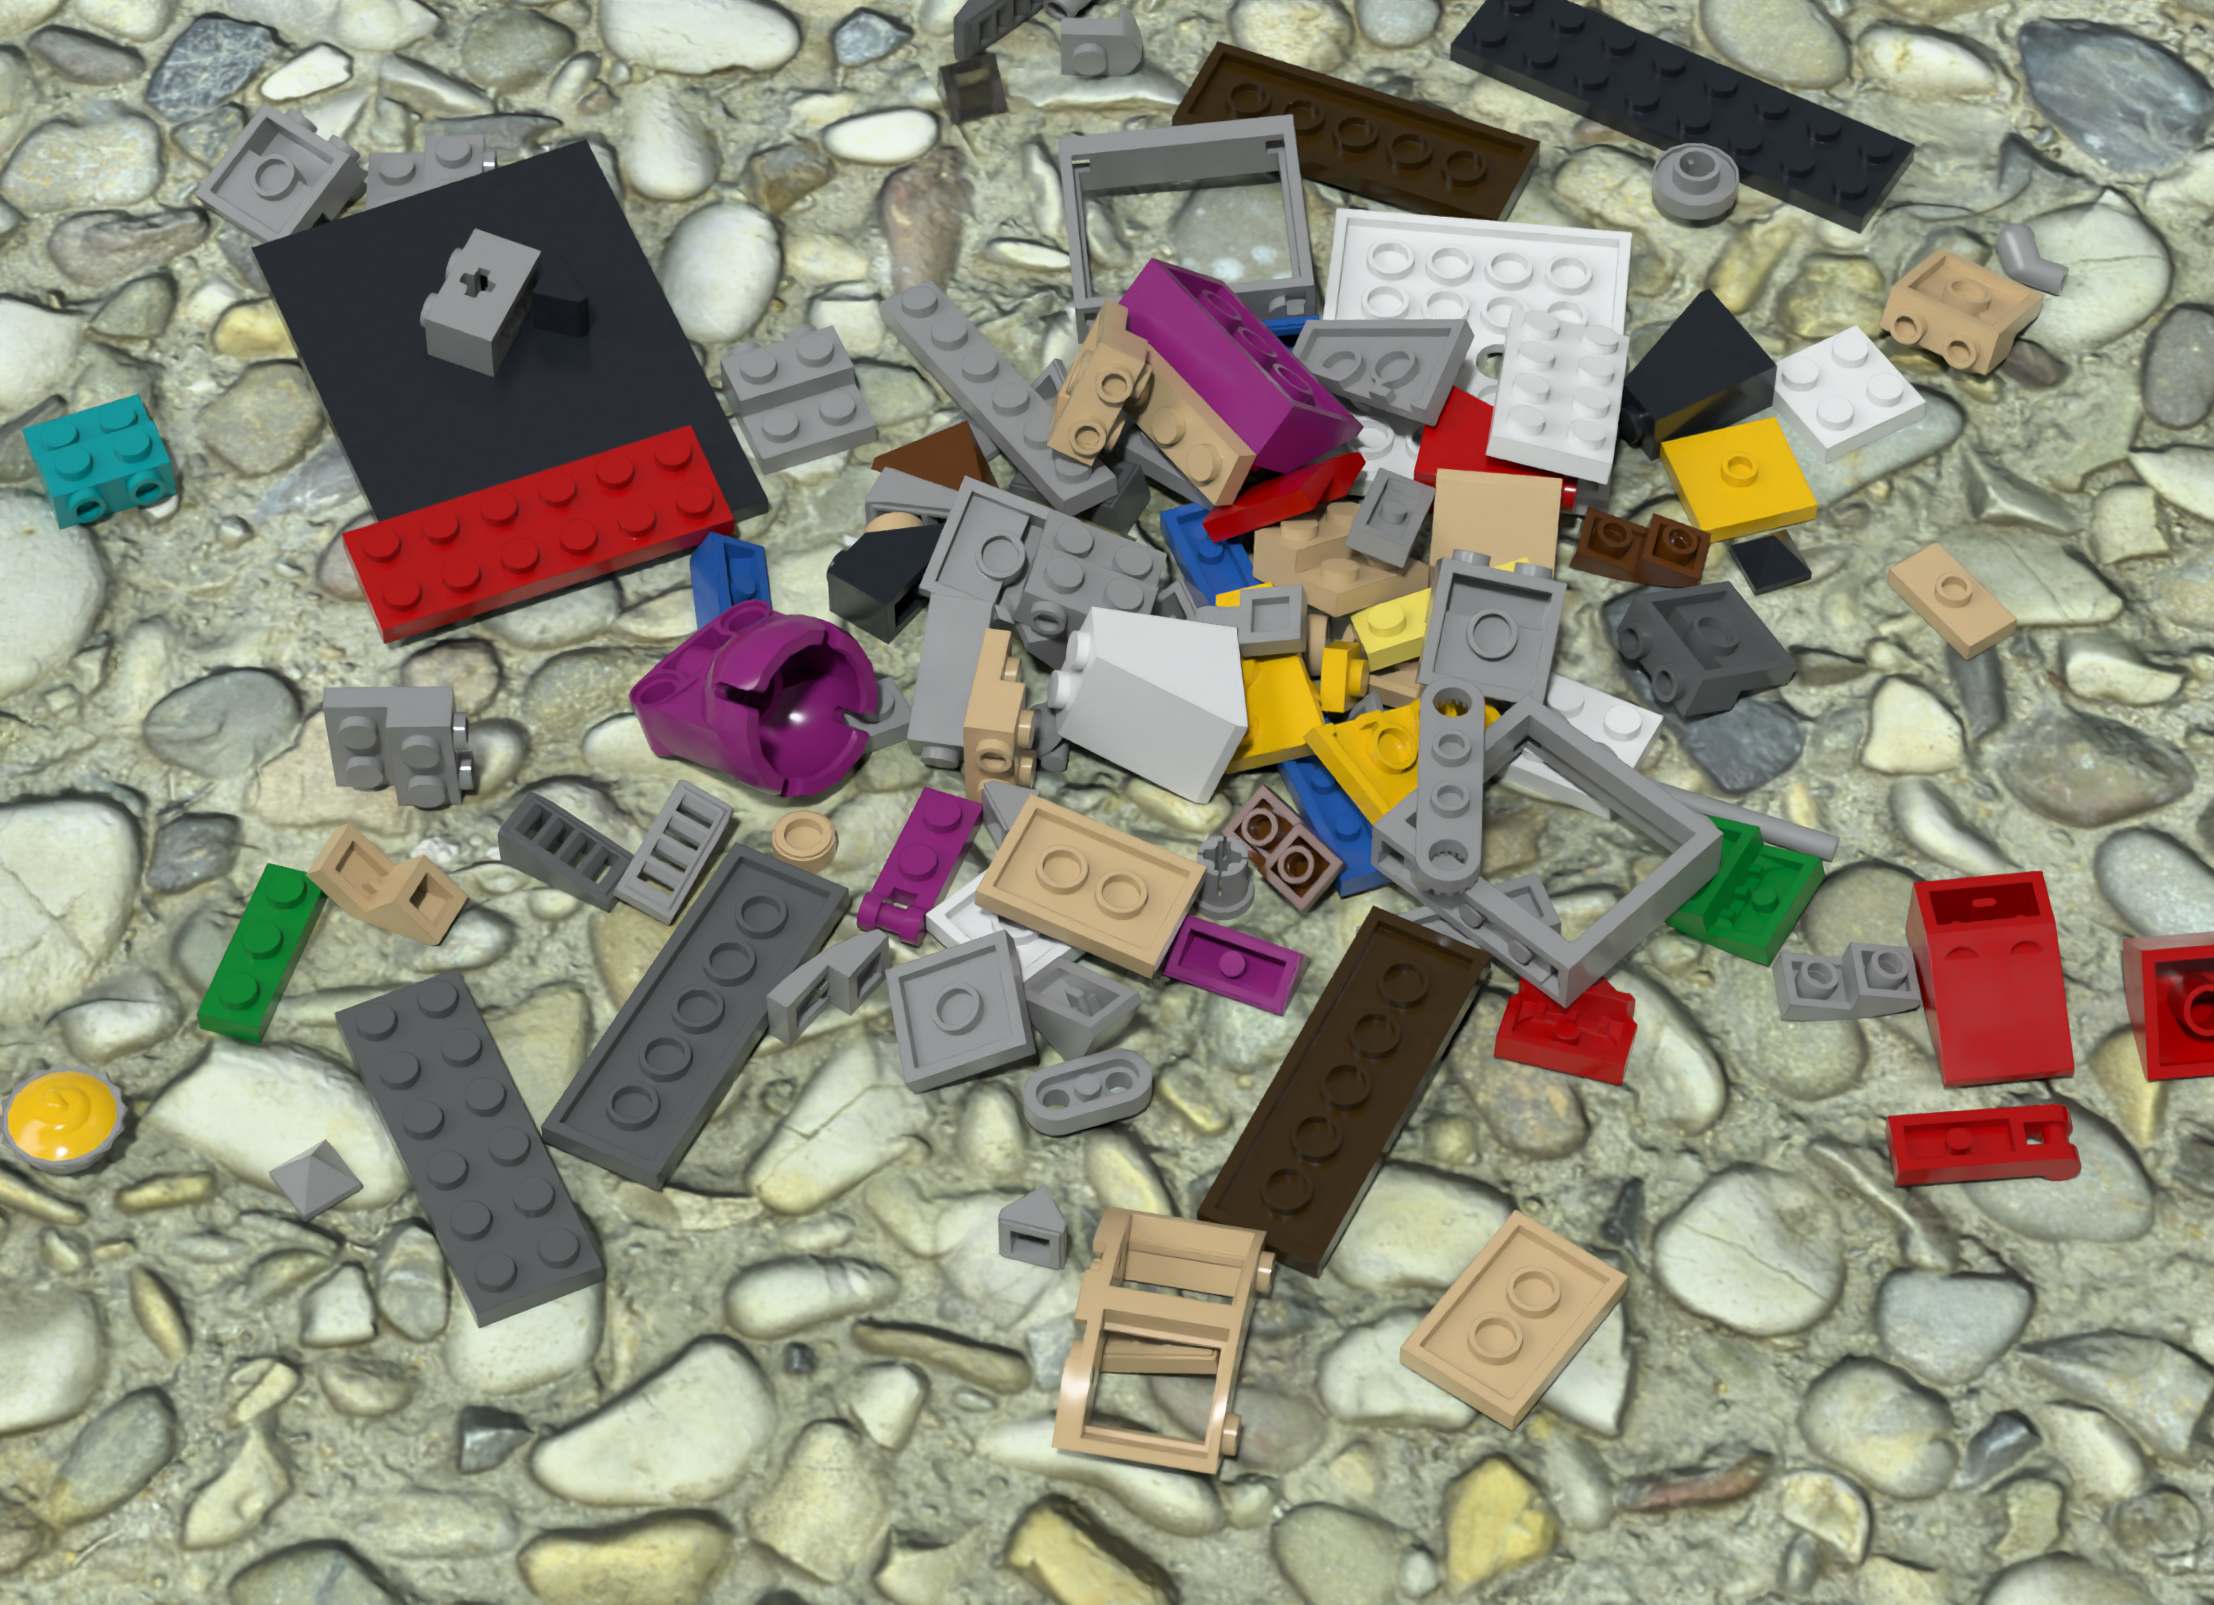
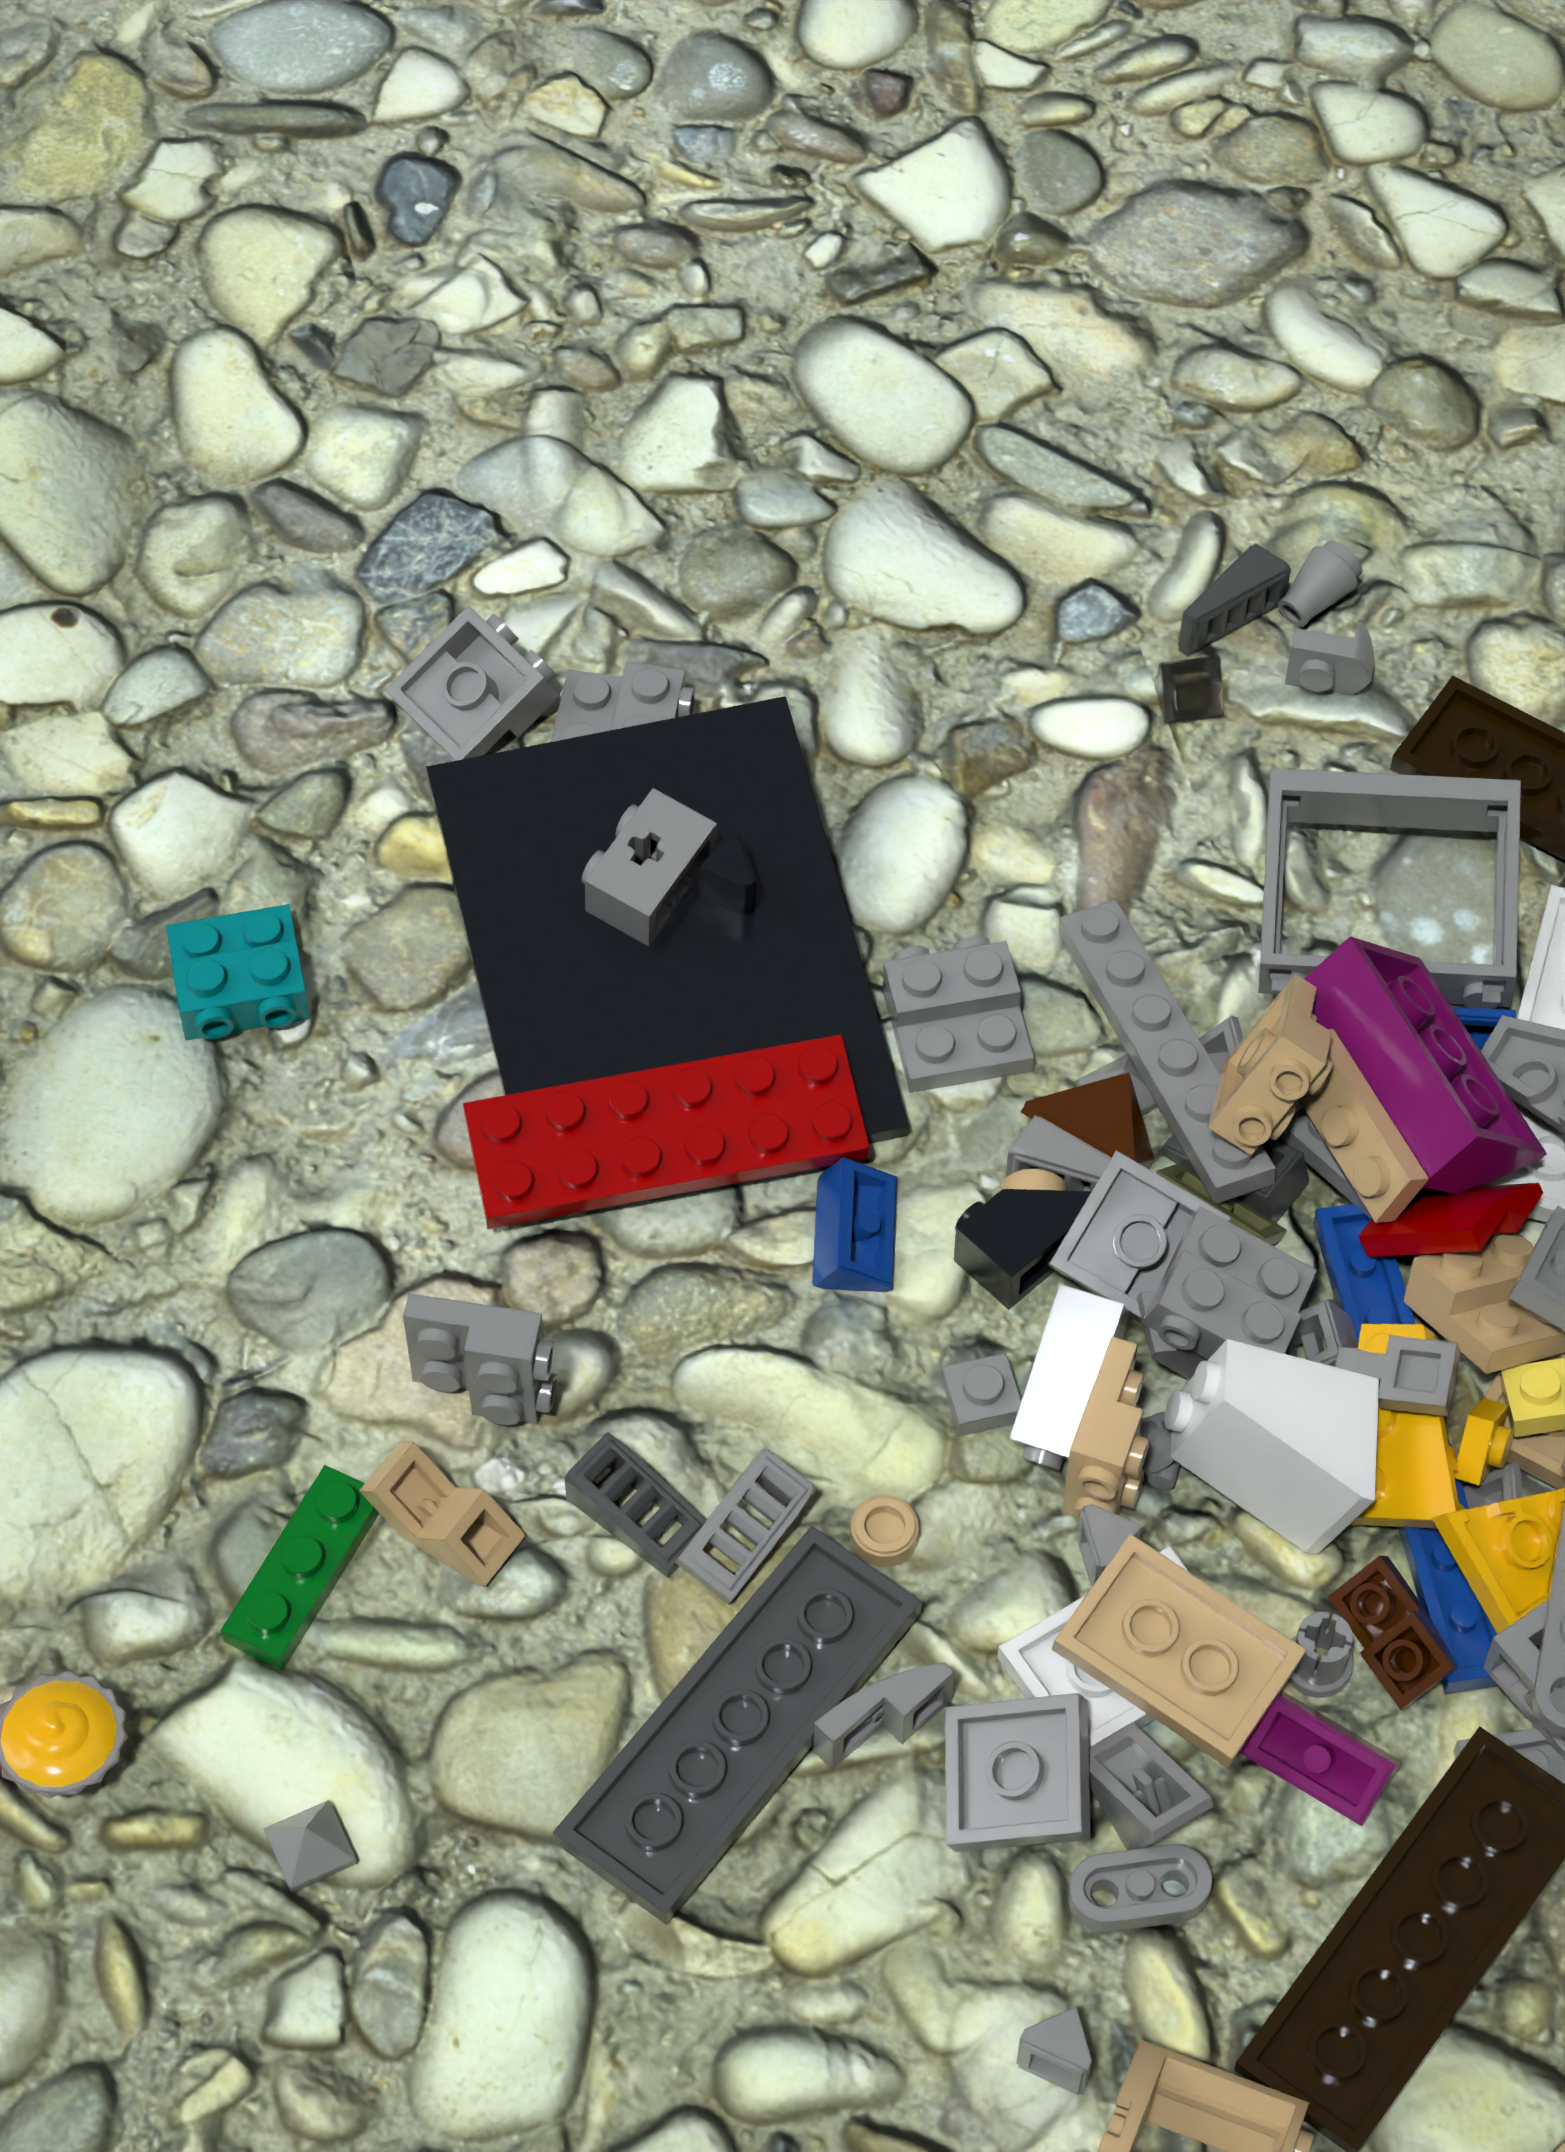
camera: 10 degrees right, 5 degrees up
dark grey plate [335,968,605,1329] -> none
magenta piece [629,599,878,797] -> none
magenta plate [856,787,983,947] -> none
tan tile [1302,614,1334,676] -> none

